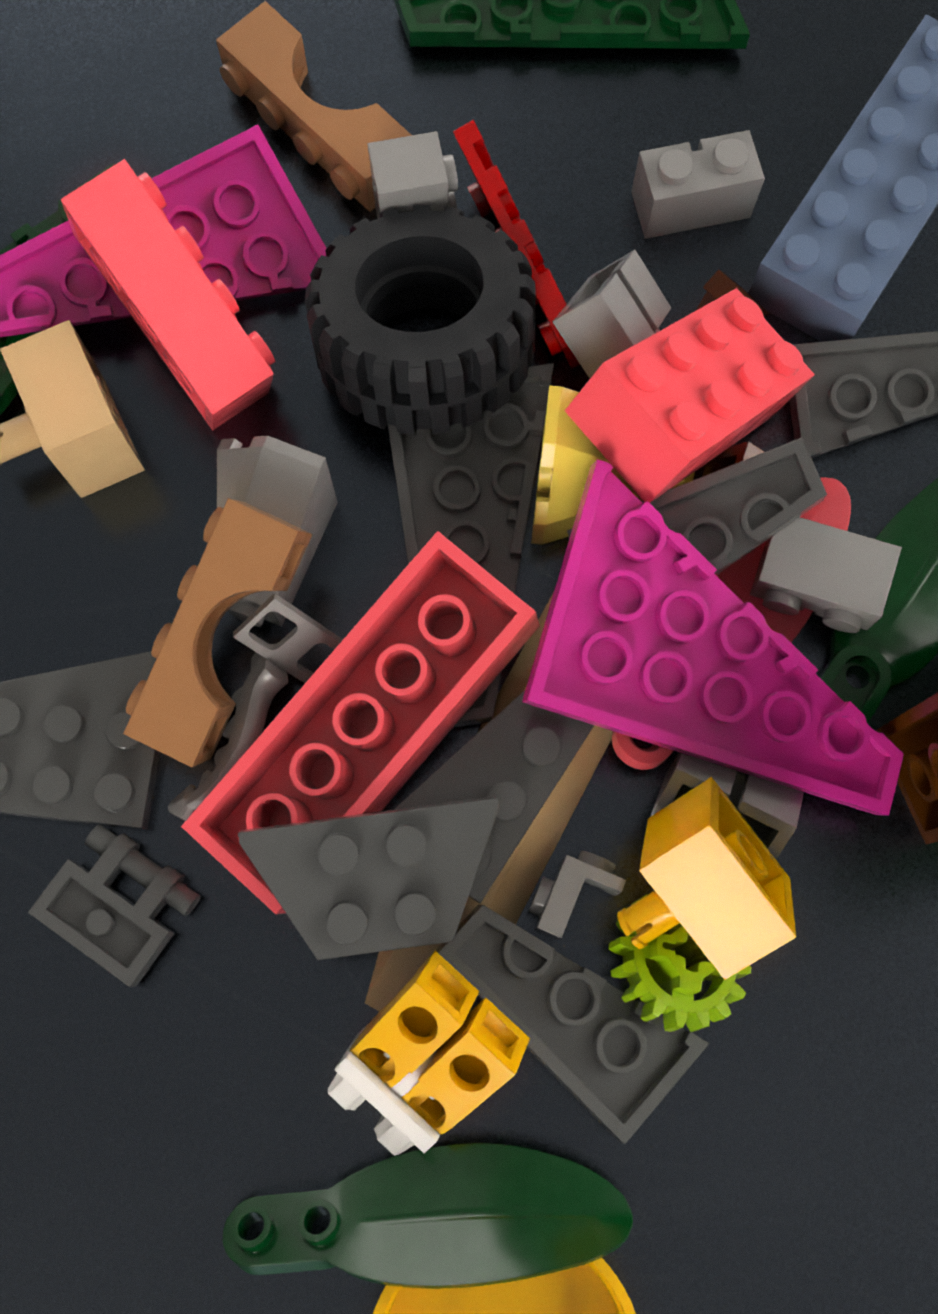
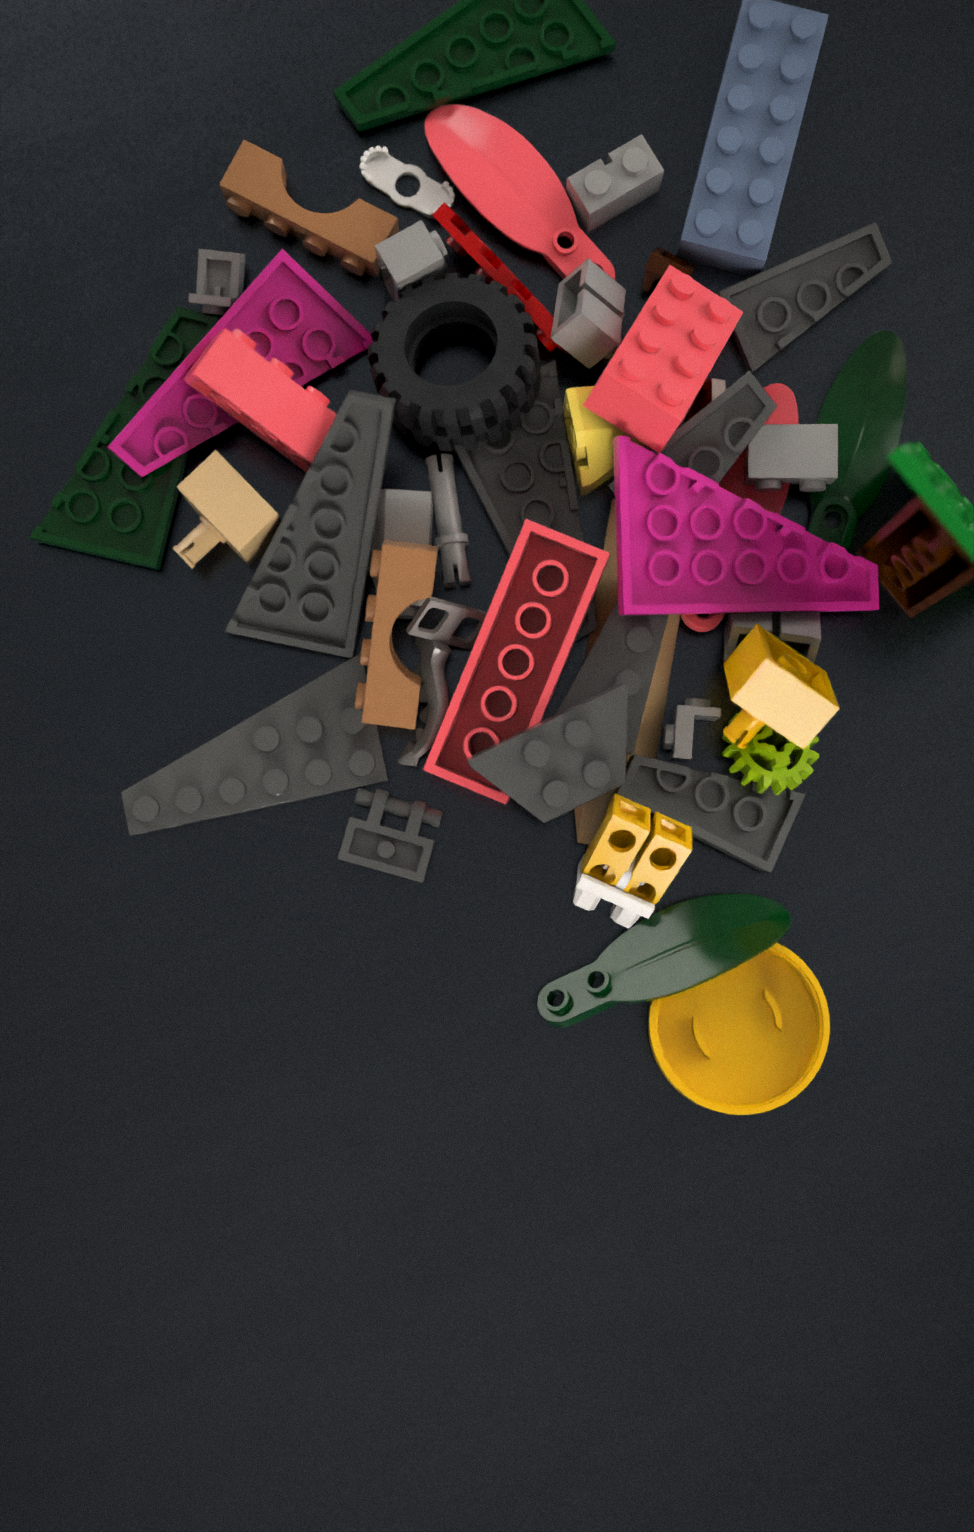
camera: 20 degrees left, 10 degrees up
none -> light grey bracket [188,249,246,315]
none -> dark grey wing [224,390,396,658]
none -> white piece [360,146,455,219]
none -> coral plant [425,104,615,280]
none -> light grey pin [425,454,472,588]

